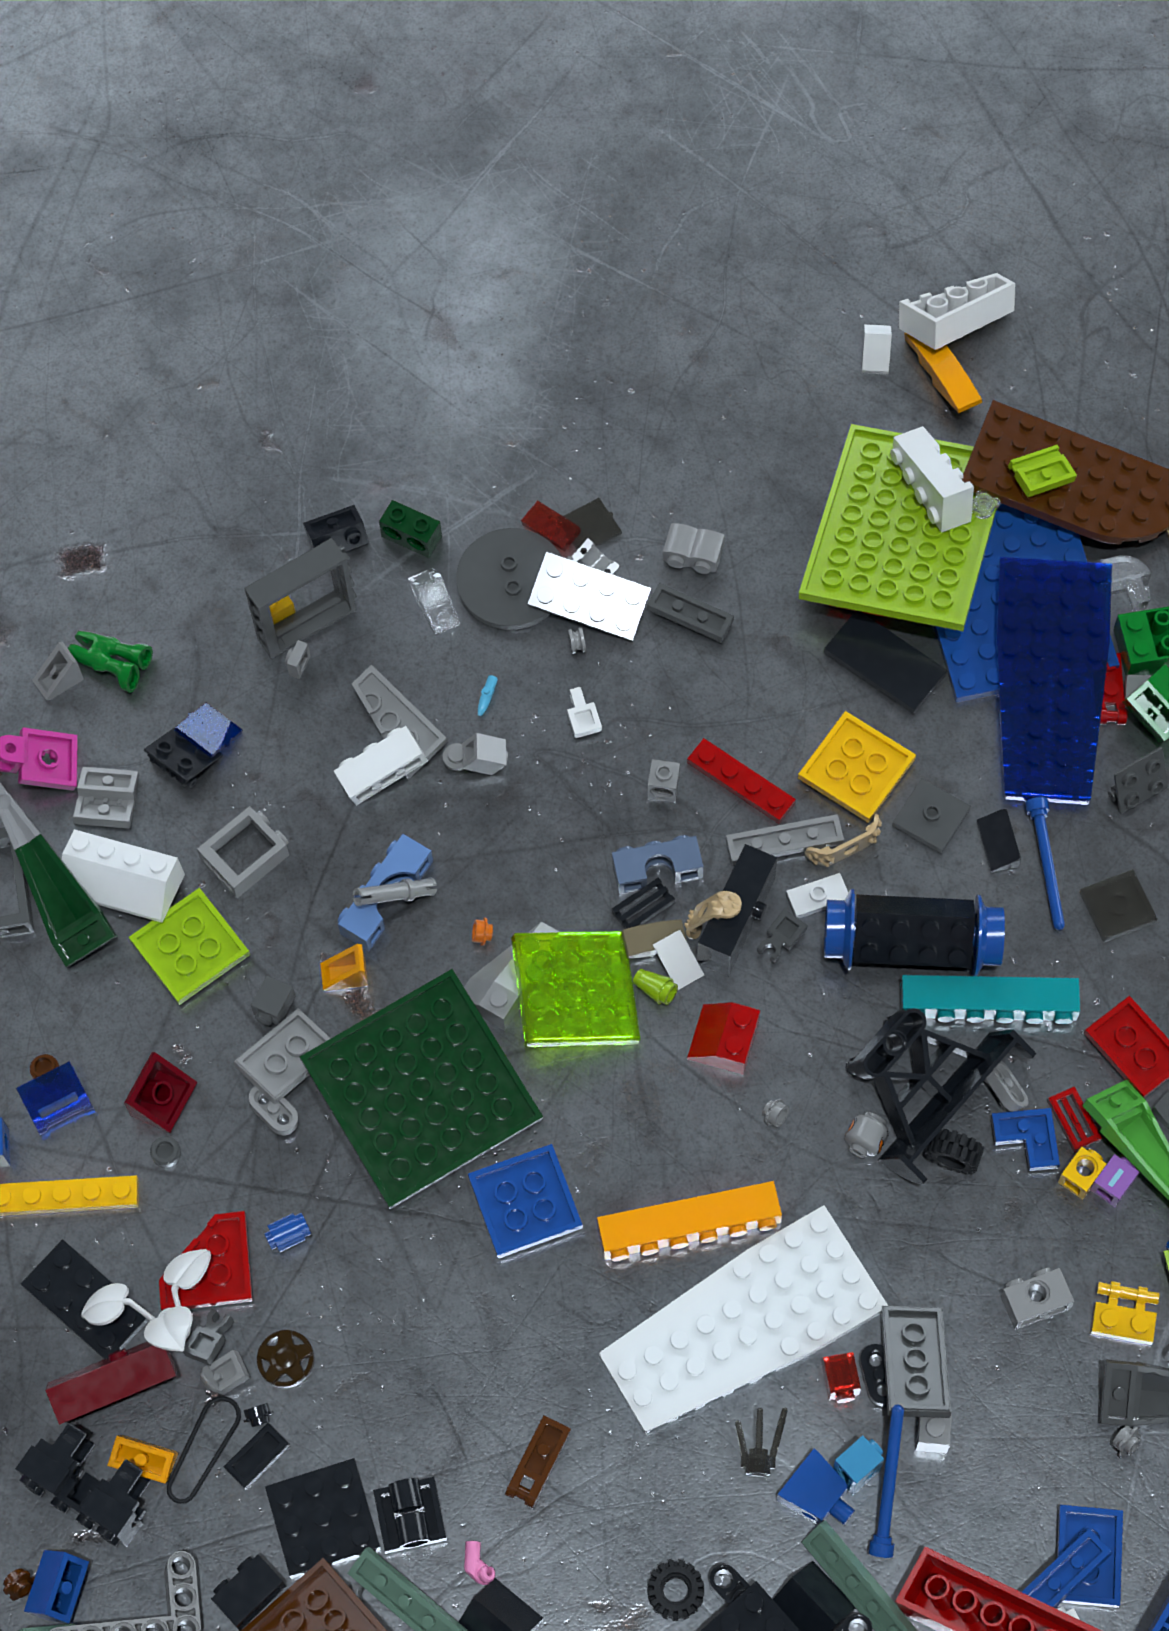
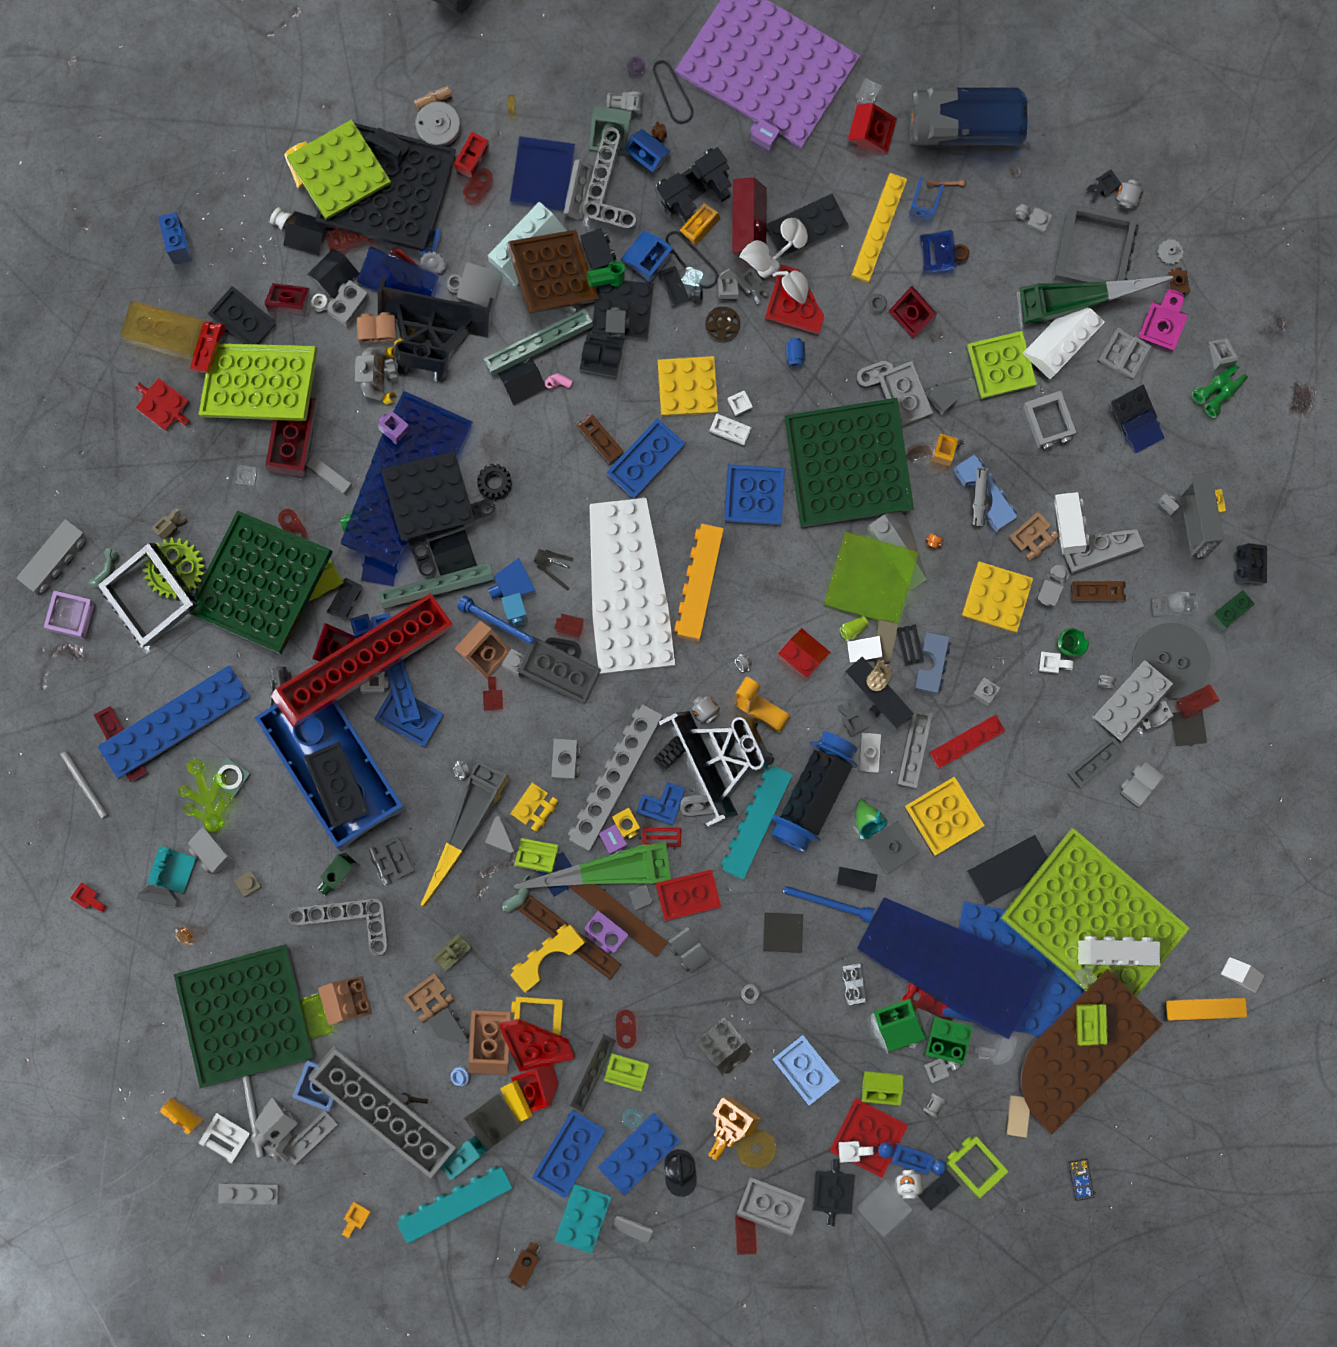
camera: 110 degrees right, 15 degrees up
medium azure helmet [478,675,498,717] -> none
tan piece [805,814,882,867] -> none
white wedge [899,273,1015,350] -> none
none -> nougat slope [455,621,511,679]
none -> clear red plate [483,676,503,711]
none -> light grey brick [568,704,663,852]
none -> green piece [587,261,625,287]
none -> dark grey brick [605,307,629,338]
none -> blue plate [606,418,685,499]
none -> blue slope [620,231,673,282]
none -> yellow plate [658,356,718,417]
none -> clear light blue plate [682,266,703,288]
none -> white plate [709,414,752,446]
none -> white plate [727,390,753,417]
none -> light orange beam [734,677,791,733]
none -> hat [856,799,888,839]
none -> yellow plate [962,562,1033,633]
none -> medium nougat plate [1009,511,1059,561]
none -> green hair [1058,628,1089,657]
none -> reddish brown plate [1072,581,1126,602]

